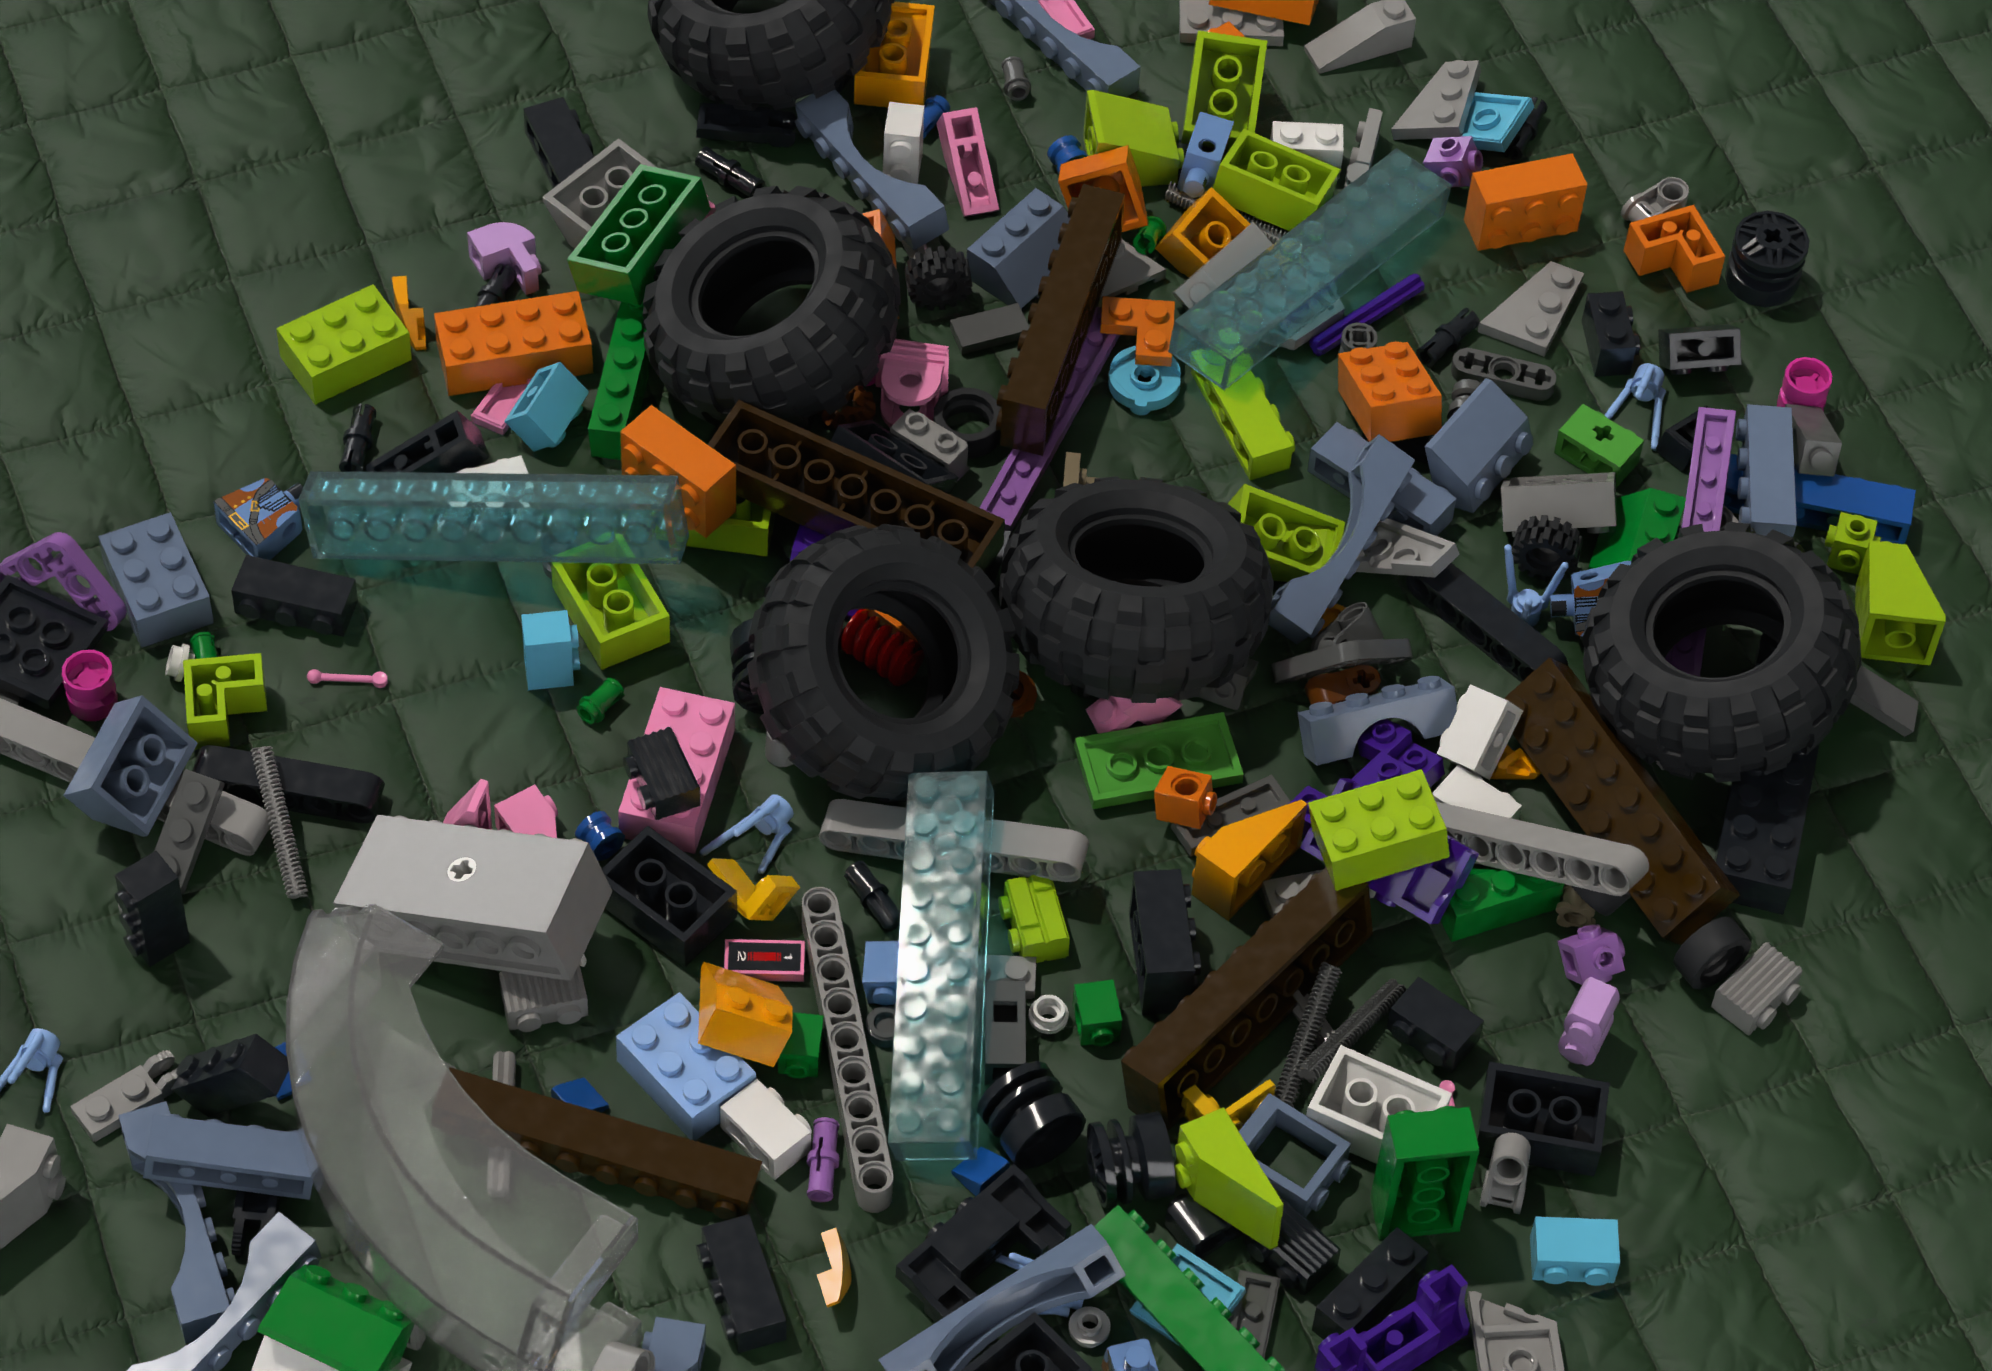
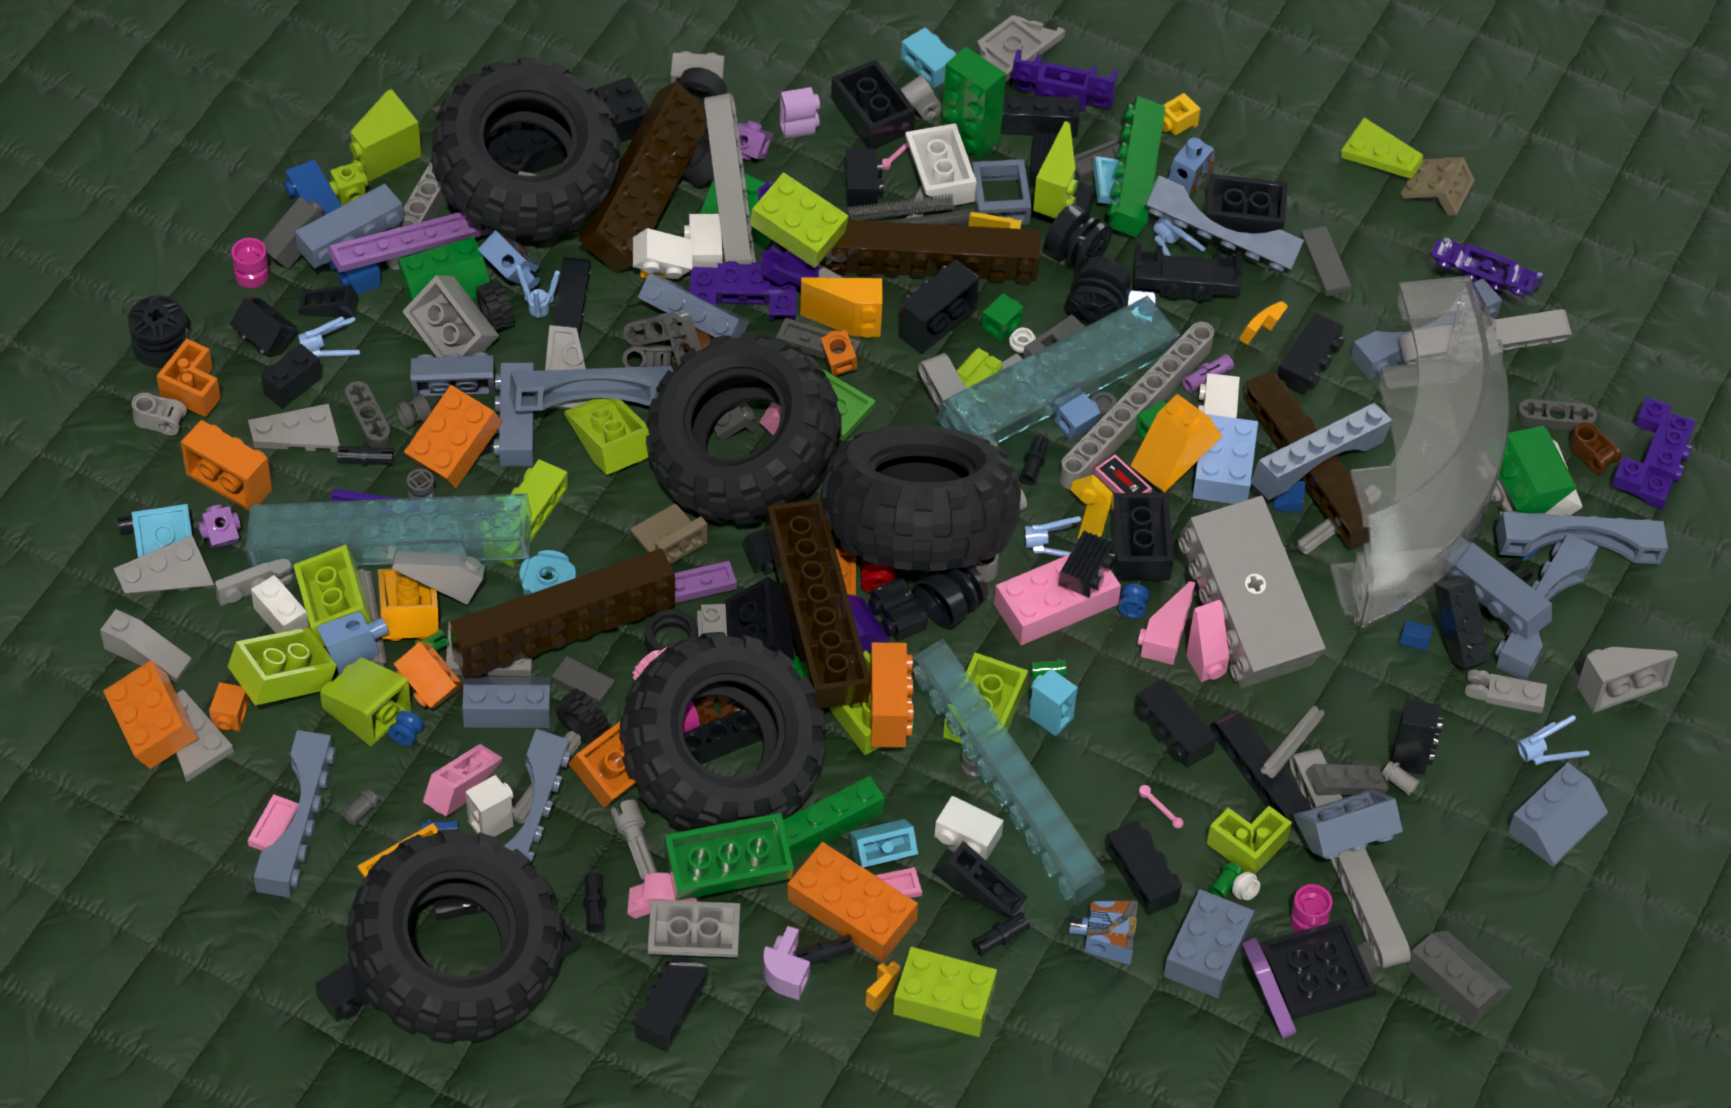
camera: 130 degrees left, 0 degrees up
orange plate [1100,296,1175,367] -> none
bright green brick [1554,404,1644,488] -> none
none -> black brick [1134,678,1216,769]
none -> sand blue arch [1251,403,1392,500]

